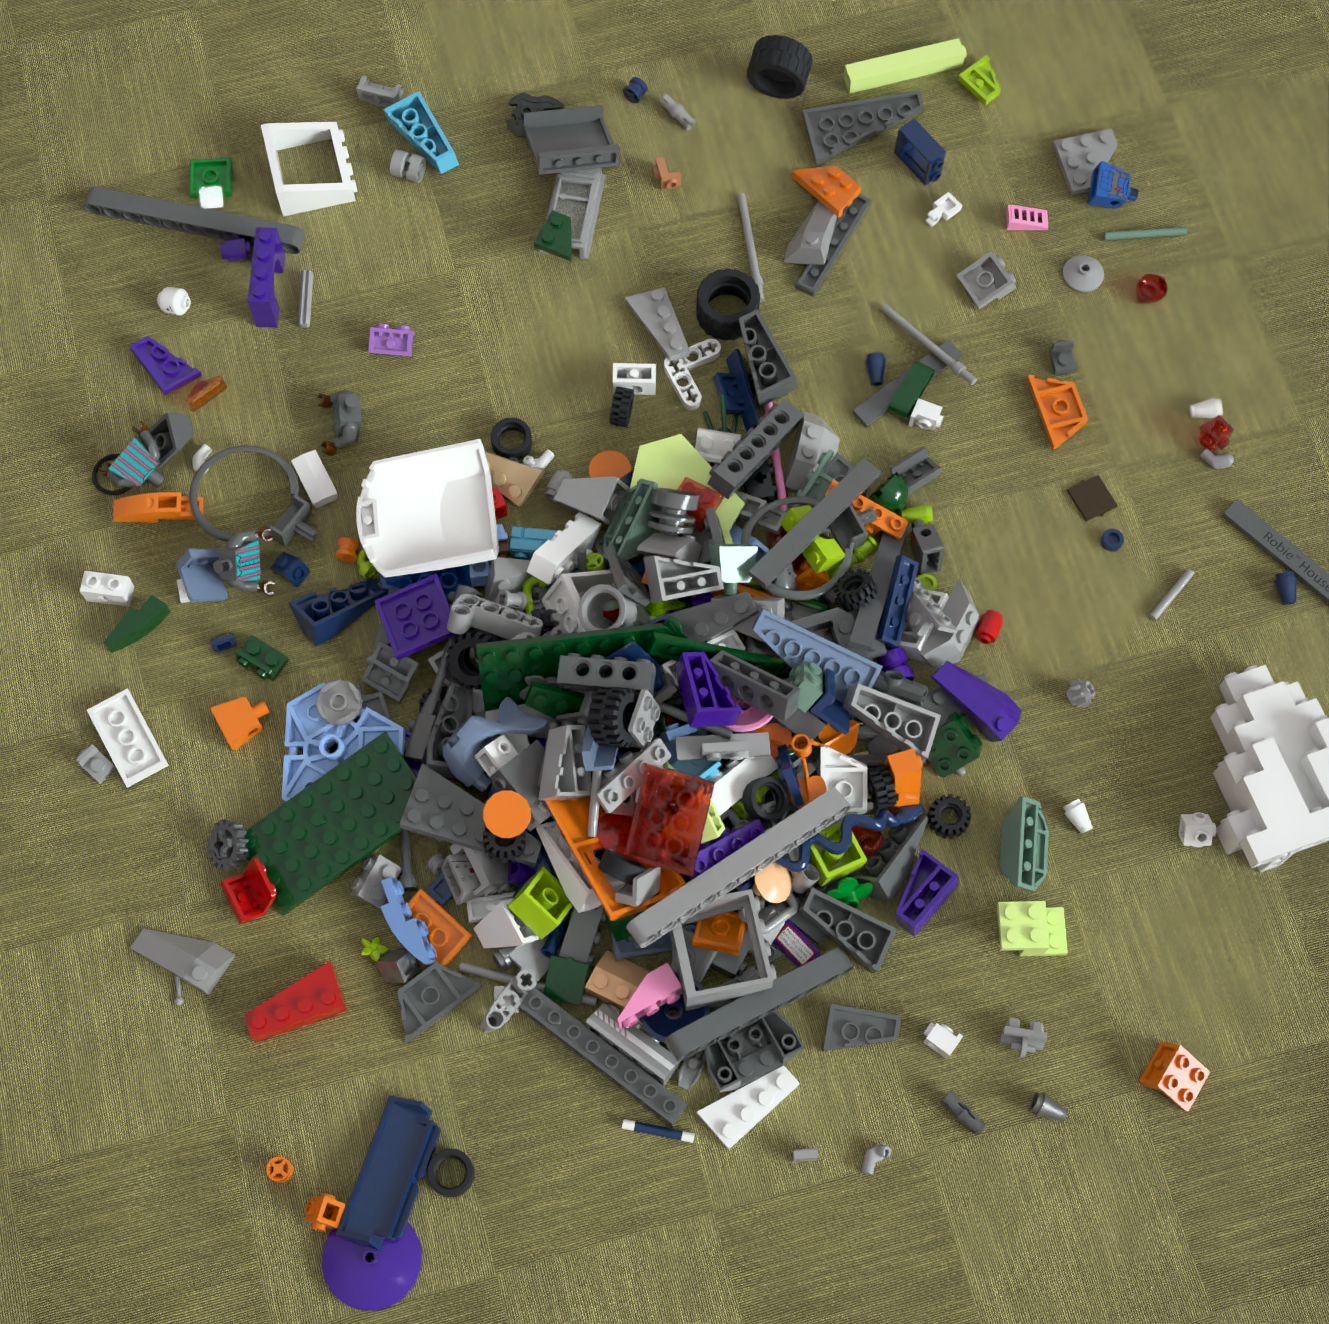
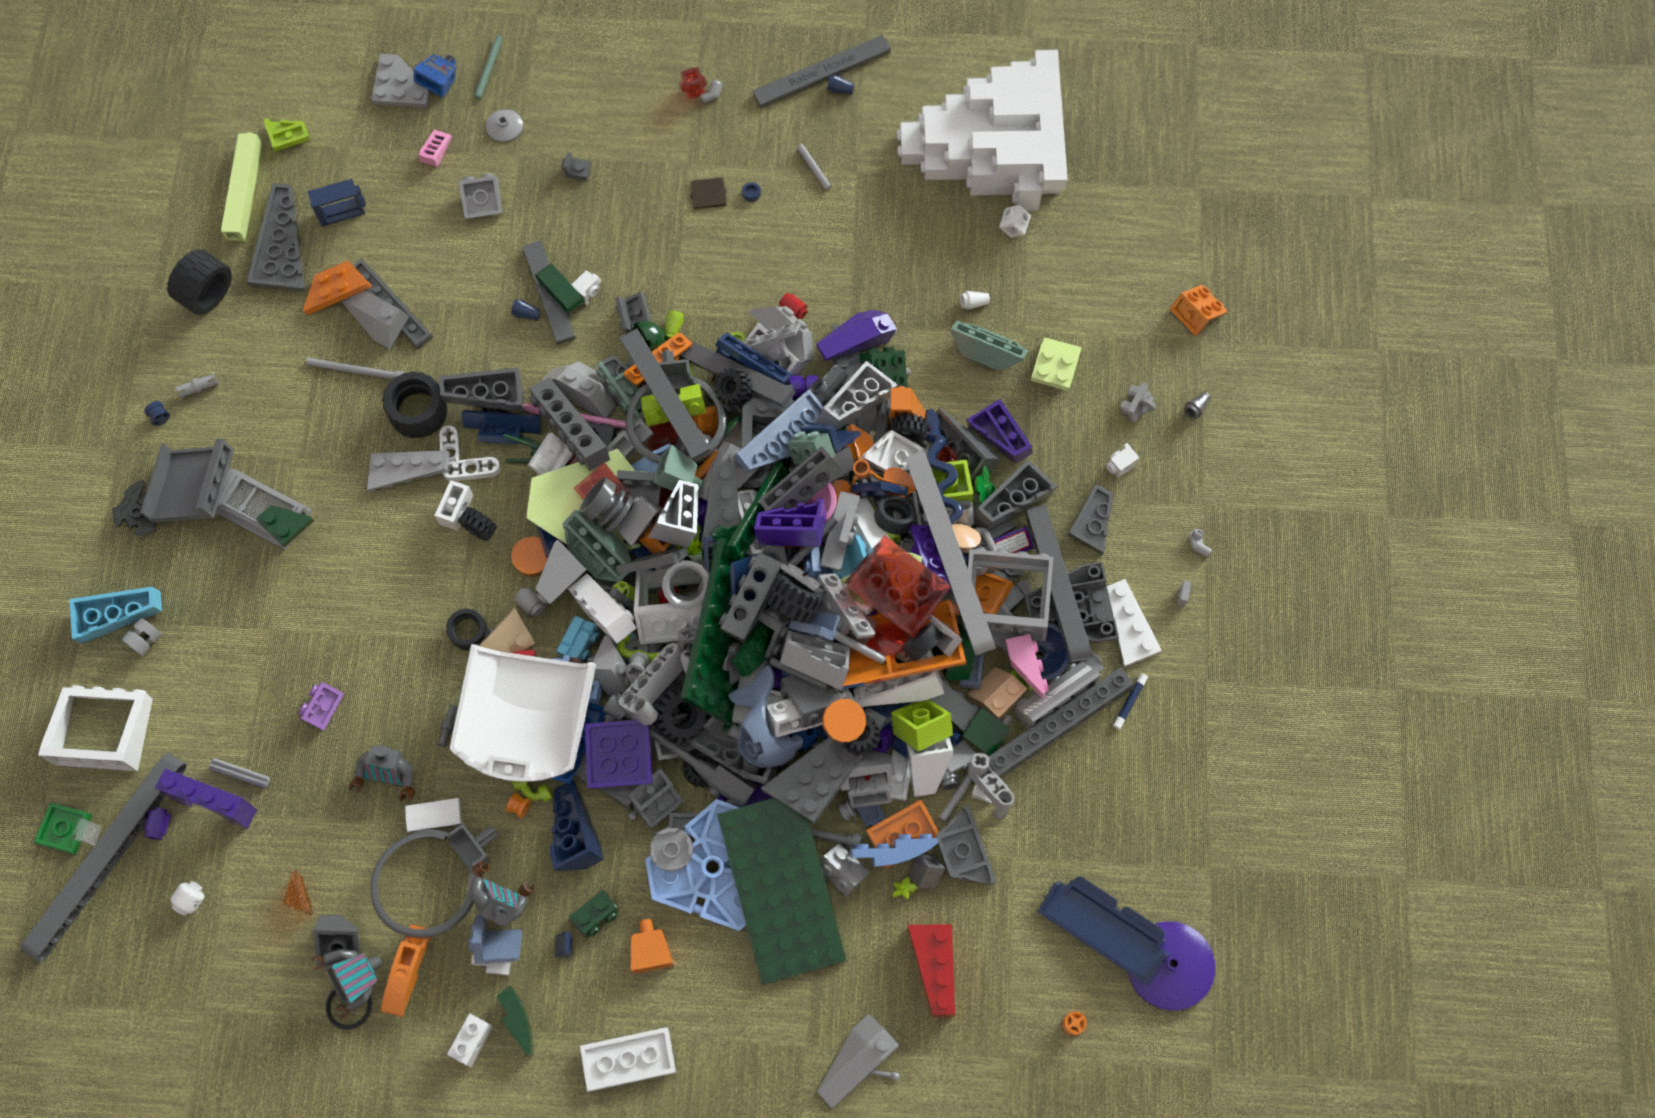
camera: 70 degrees left, 0 degrees up
light grey bracket [76,744,116,784] -> none
dark purple wing [129,336,201,395] -> none
white arm [192,444,212,474] -> none
dark grey gear [206,820,249,870] -> none
red bracket [220,857,276,924] -> none
dark blue bracket [270,552,310,587] -> none
orange brick [304,1193,346,1232] -> none
light grey hinge [356,75,404,108] -> none
black tyre [427,1149,475,1197] -> none
white arm [523,449,555,470] -> none
black tile [531,608,560,634] -> none
nougat bracket [652,157,681,190] -> none
light grey bar [880,304,977,385] -> none
dark grey torso [910,520,944,575] -> none
white plate [925,192,963,227] -> none
black tyre [928,794,971,839] -> none
dark grey pin [940,1091,987,1136] -> none
orange wing [1026,375,1088,450] -> none
light grey gear [1067,679,1095,708] -> none
clear red hat [1136,274,1168,304] -> none
white cone [1189,397,1223,418] -> none

